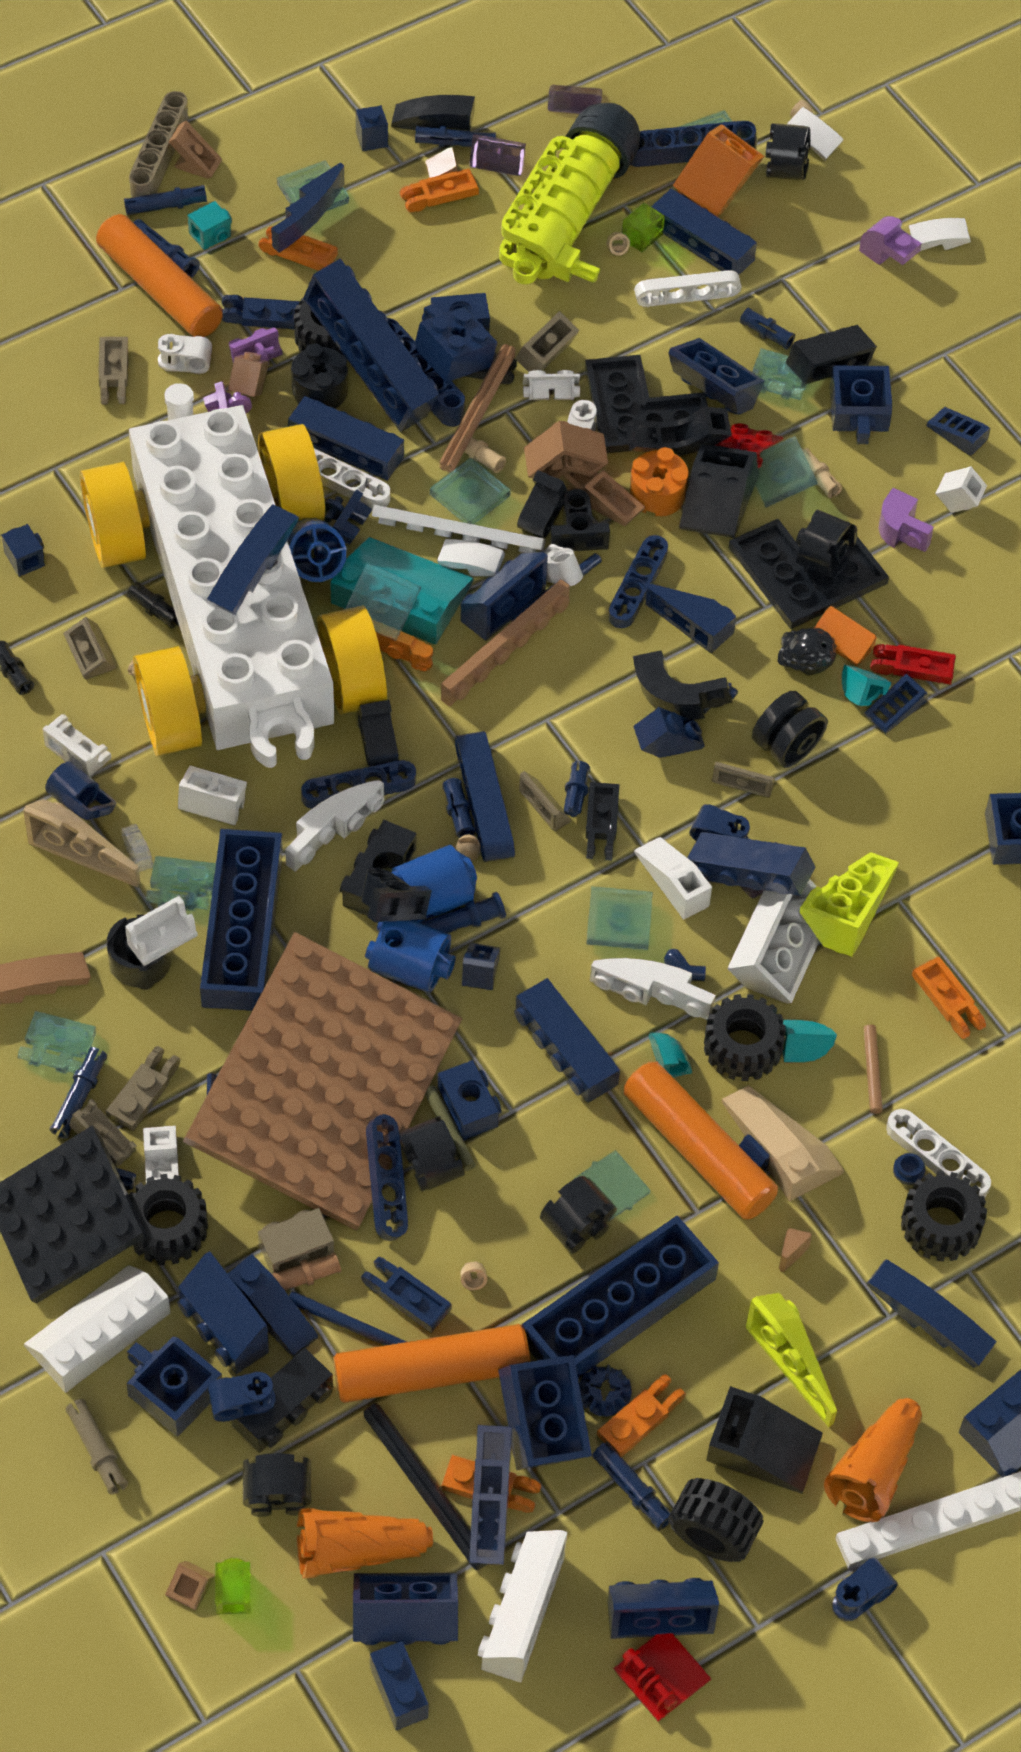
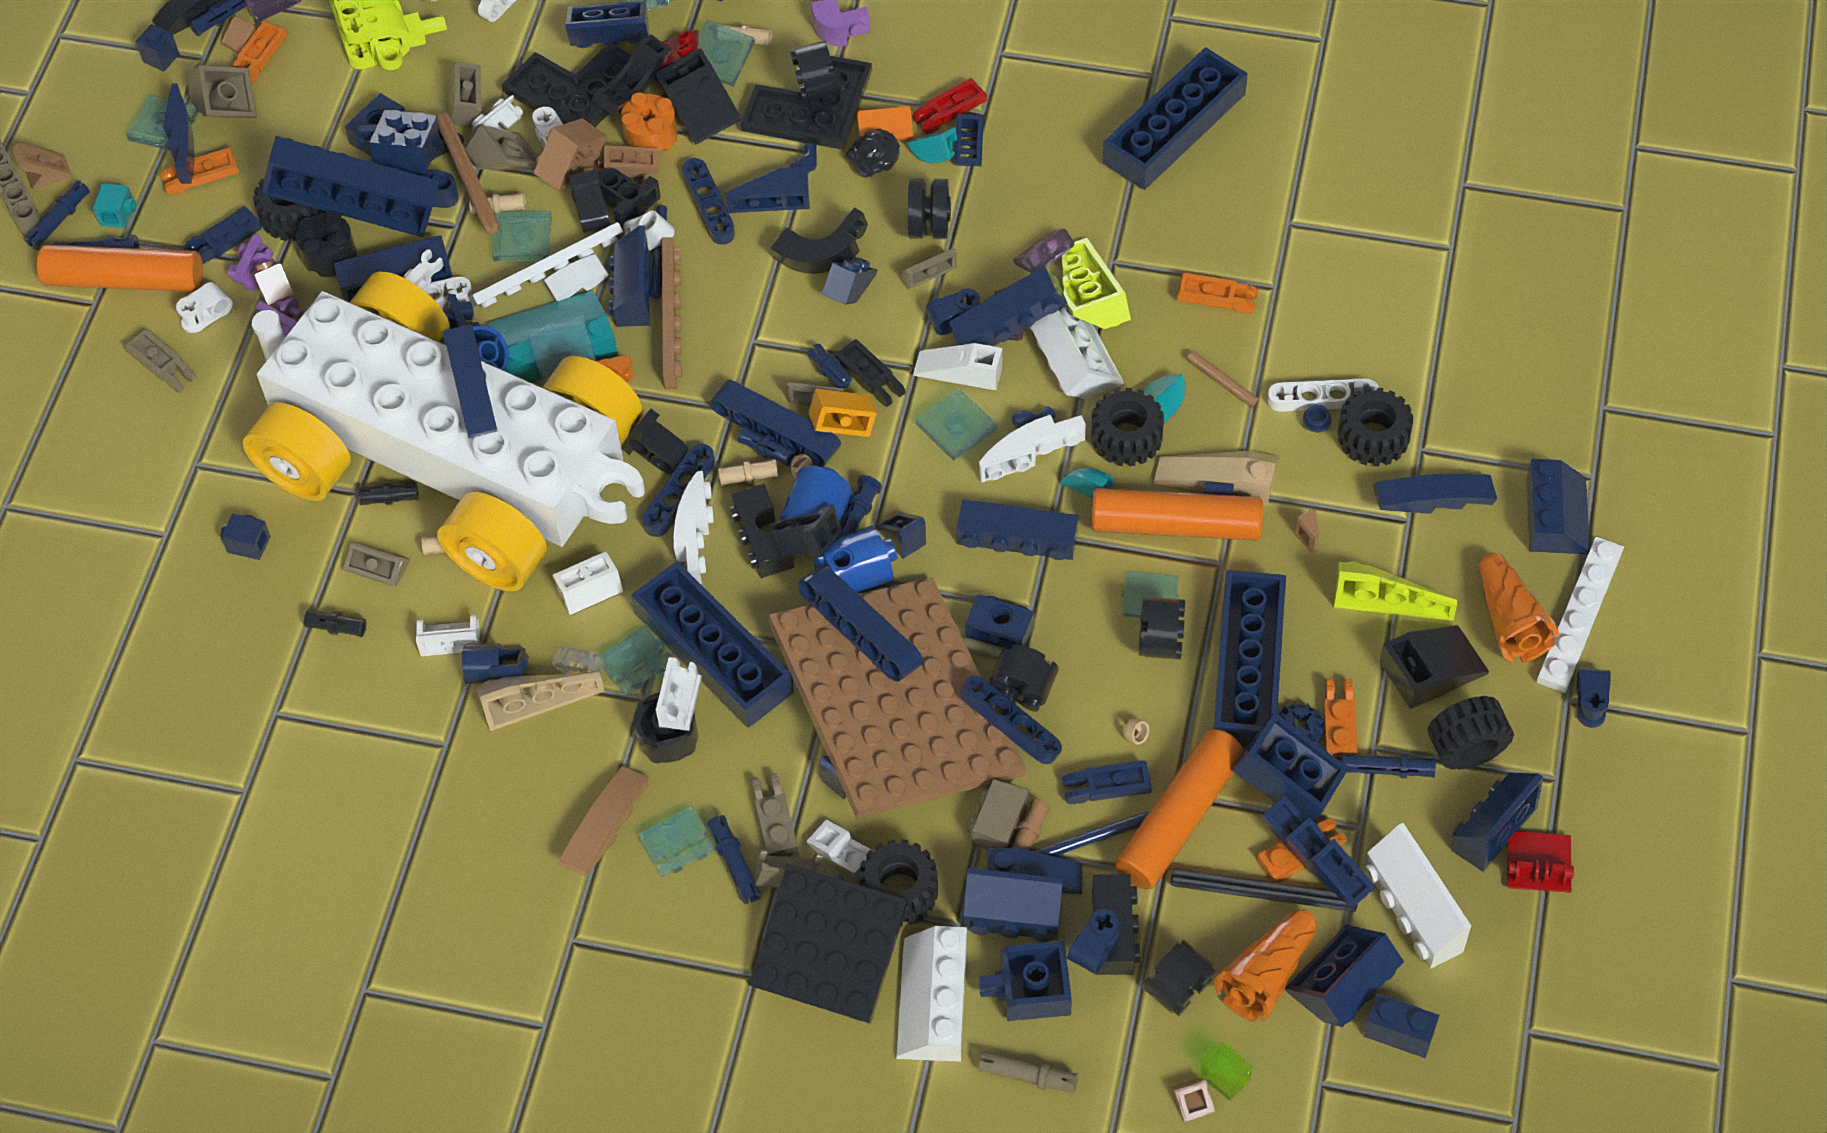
camera: 40 degrees left, 0 degrees up
none -> dark tan slope [187,65,257,119]
none -> white plate [403,249,443,290]
none -> dark tan slope [465,125,538,171]
none -> tan pin [719,459,779,486]
none -> dark blue arm [789,143,817,173]
none -> dark blue beam [798,565,923,682]
none -> light orange brick [809,389,877,437]
none -> clear purple slope [1013,228,1074,273]

